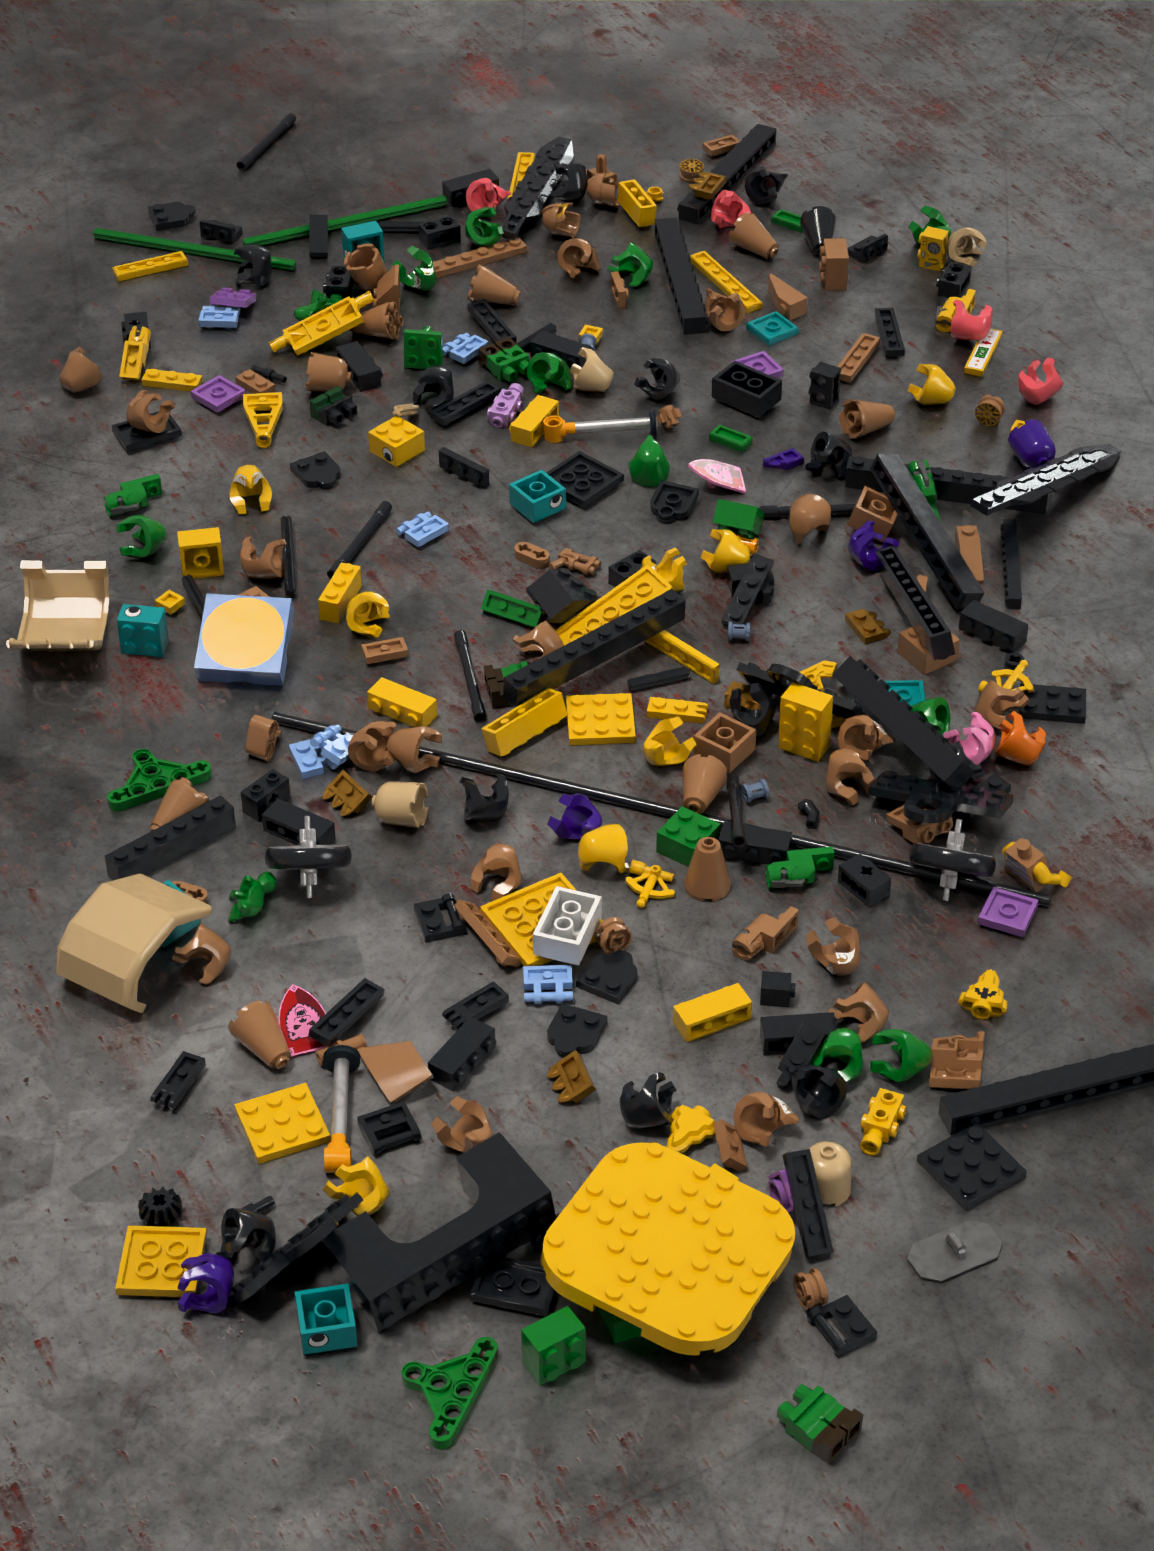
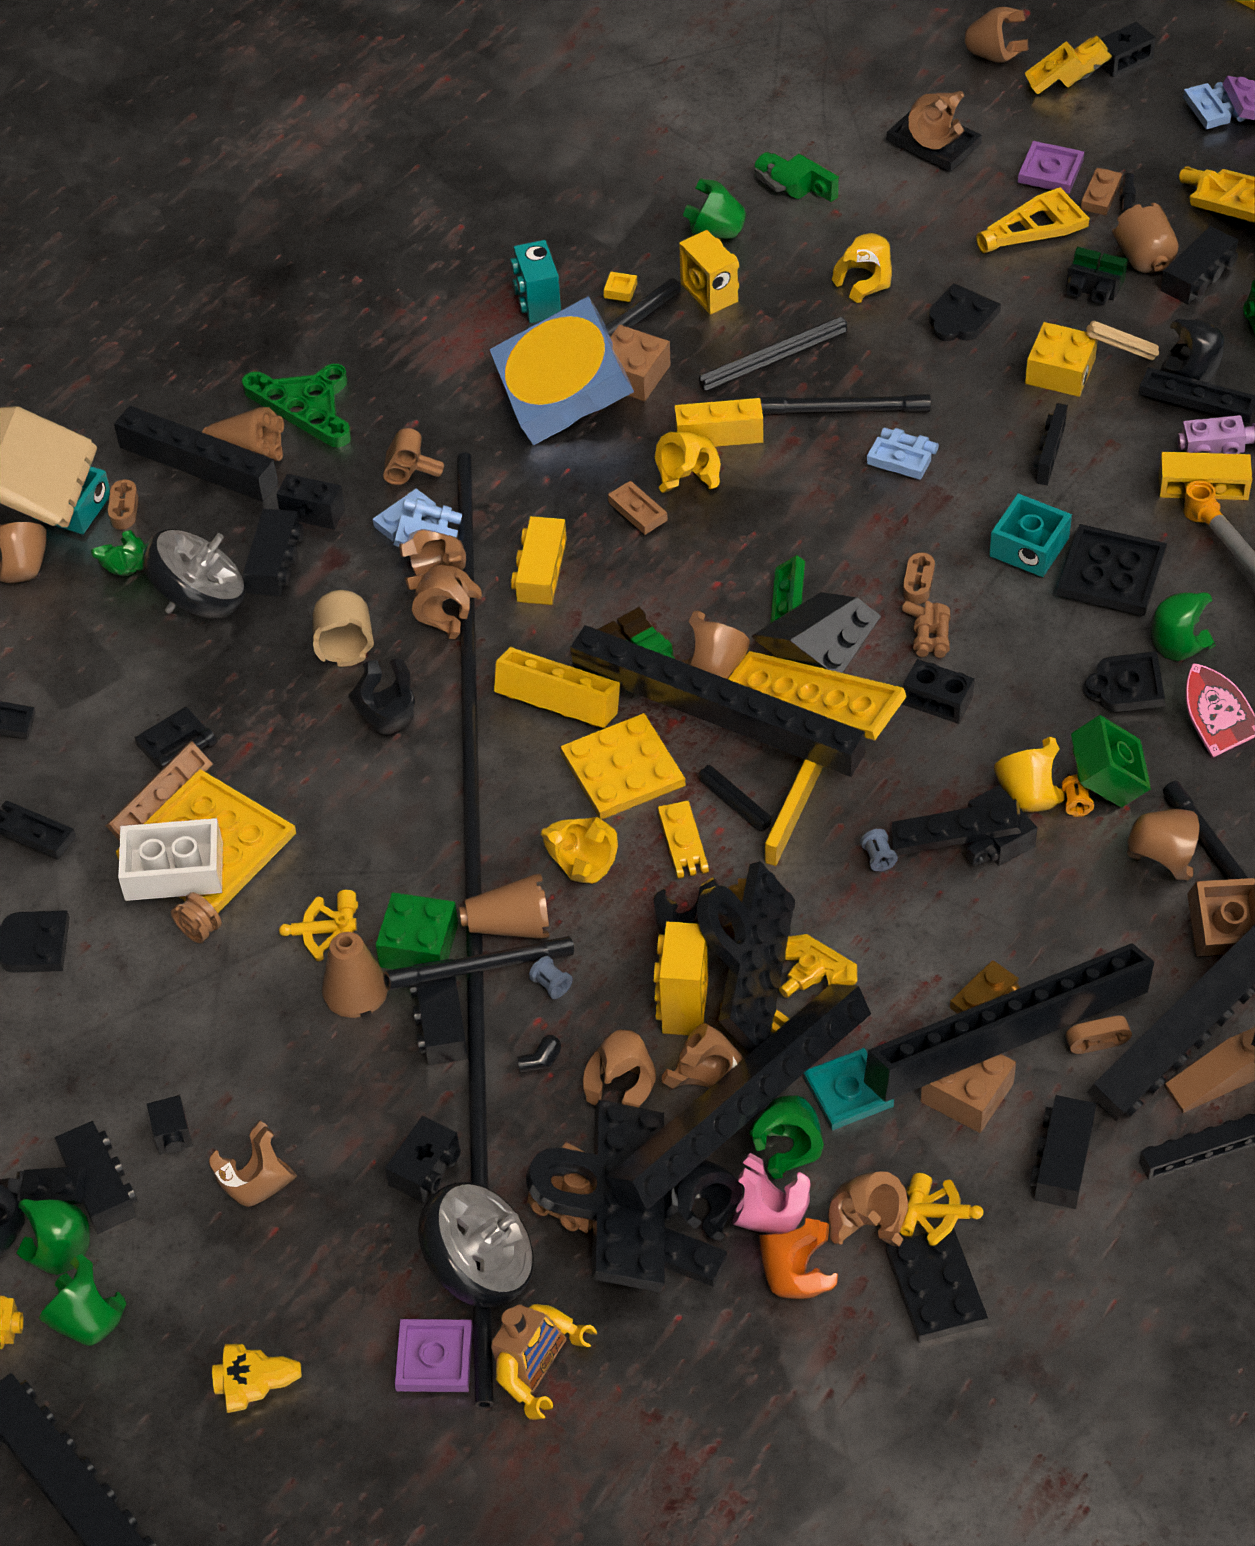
camera: 70 degrees right, 10 degrees up
tan windscreen [6,561,109,651] -> none
yellow plate [141,369,203,392] -> none
medium nougat piece [240,536,287,579] -> none
pearl gold plate [323,770,373,816] -> none
black piece [454,630,487,723] -> none
medium nougat piece [471,843,522,901] -> none
light blue plate [523,965,573,1005] -> none
dark purple piece [547,793,603,840] -> none
black plate [576,950,637,1005] -> none
yellow piece [578,824,629,873] -> none
yellow piece [641,548,687,592] -> none
yellow brick [673,983,752,1042] -> none
medium nougat brick [693,712,756,773] -> none
medium nougat plate [732,906,799,961] -> none
green plate [765,846,834,889] -> none
medium nougat piece [828,981,889,1043] -> none
dark purple piece [848,521,899,571] -> none
medium nougat slope [929,1031,985,1089] -> none
black bush [1004,653,1024,670] -> none

